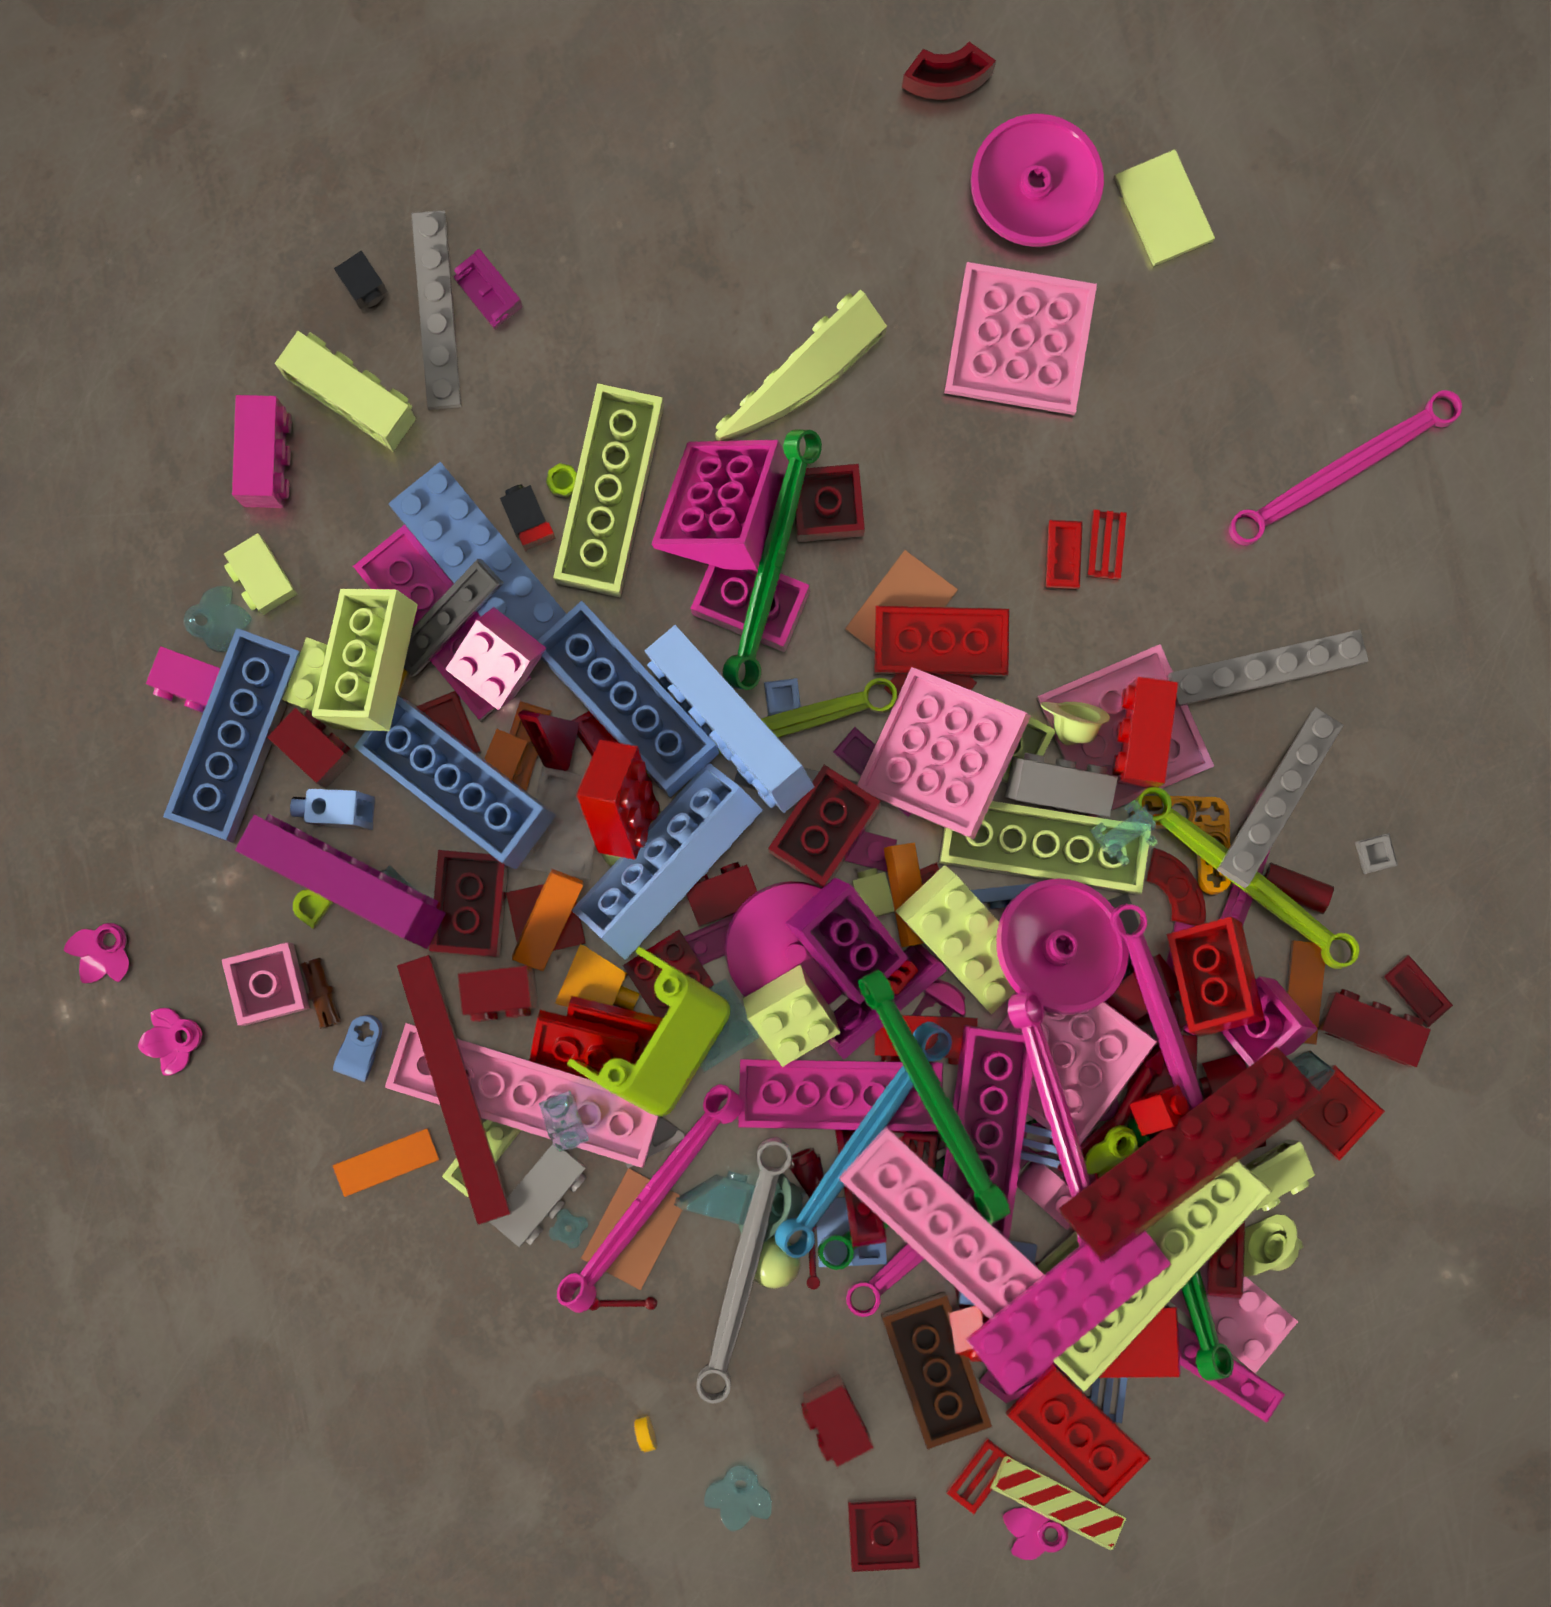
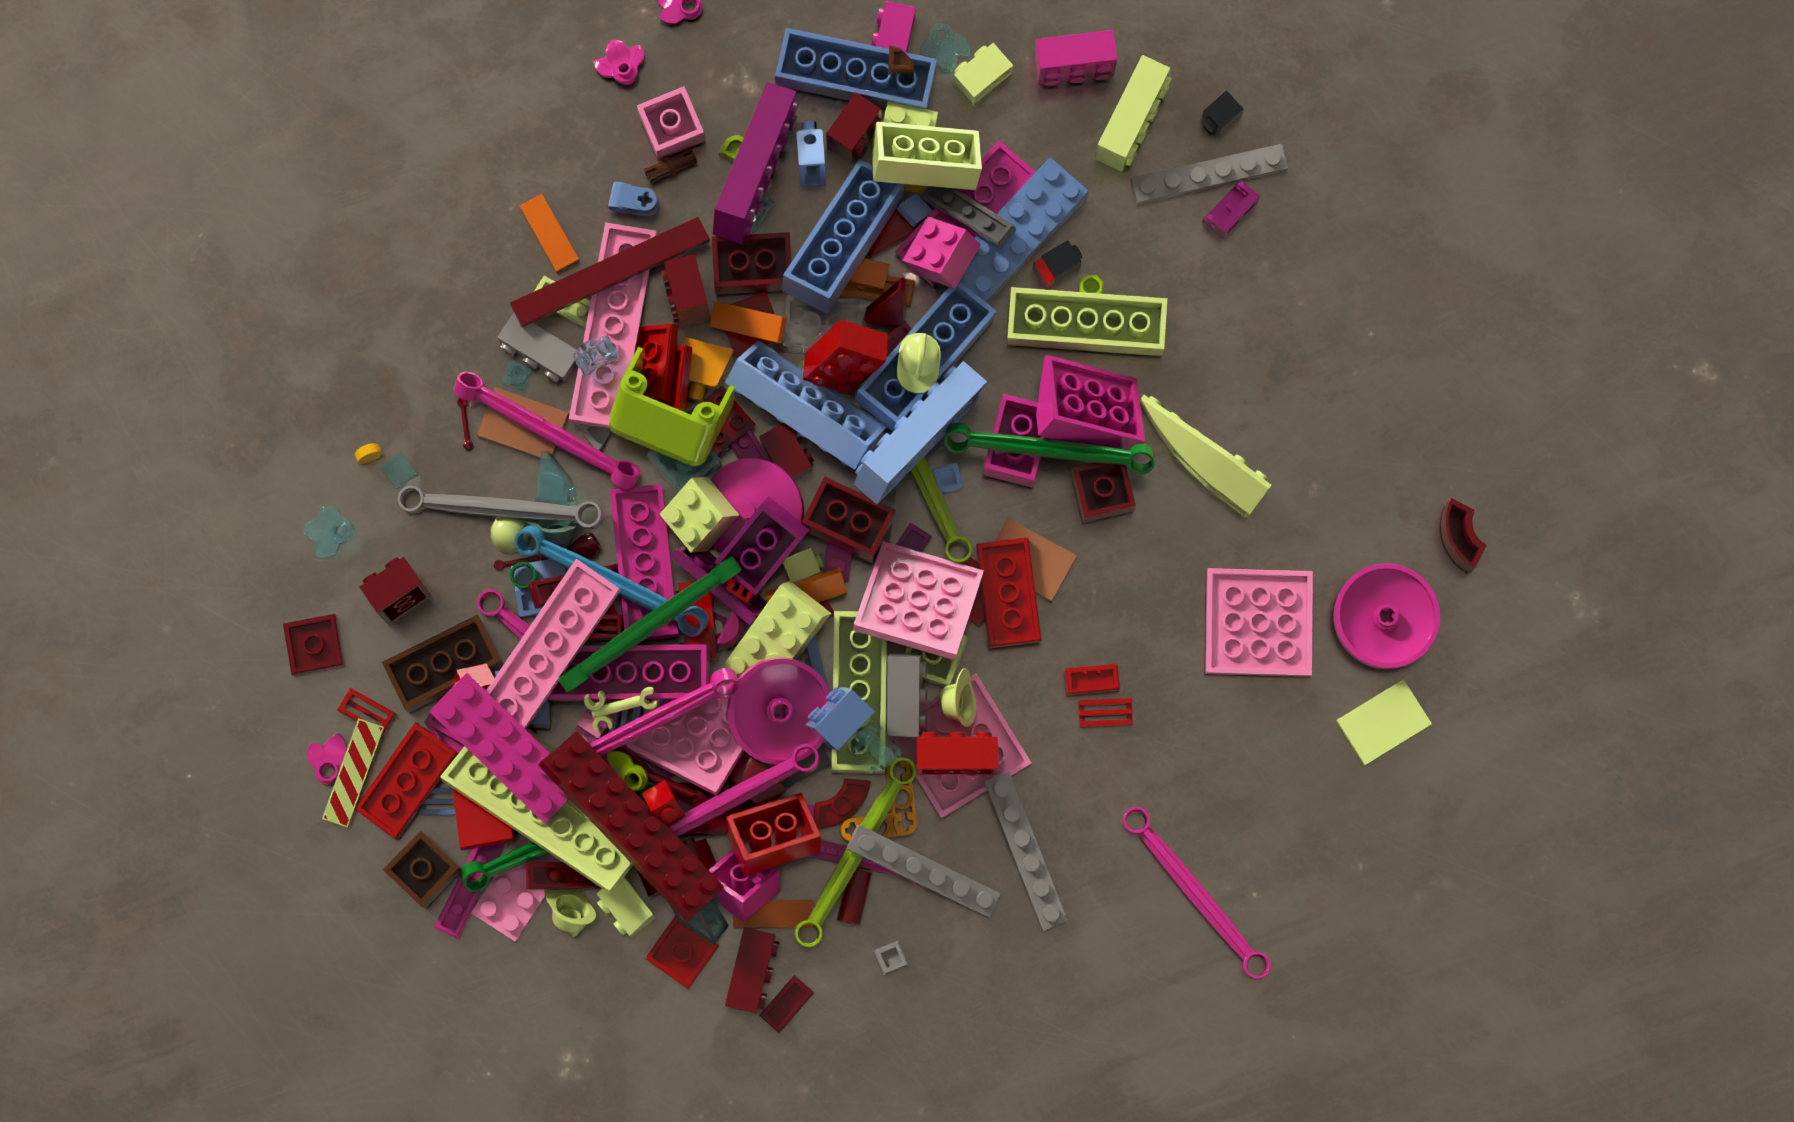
camera: 85 degrees right, 5 degrees down
none -> clear light blue tile [380,452,418,490]
none -> reddish brown brick [383,831,461,909]
none -> yellowish green bar [584,687,658,733]
none -> medium blue brick [806,686,875,751]
none -> reddish brown tile [888,45,914,74]
none -> light blue tile [897,193,933,228]
none -> yellowish green piece [897,333,941,393]

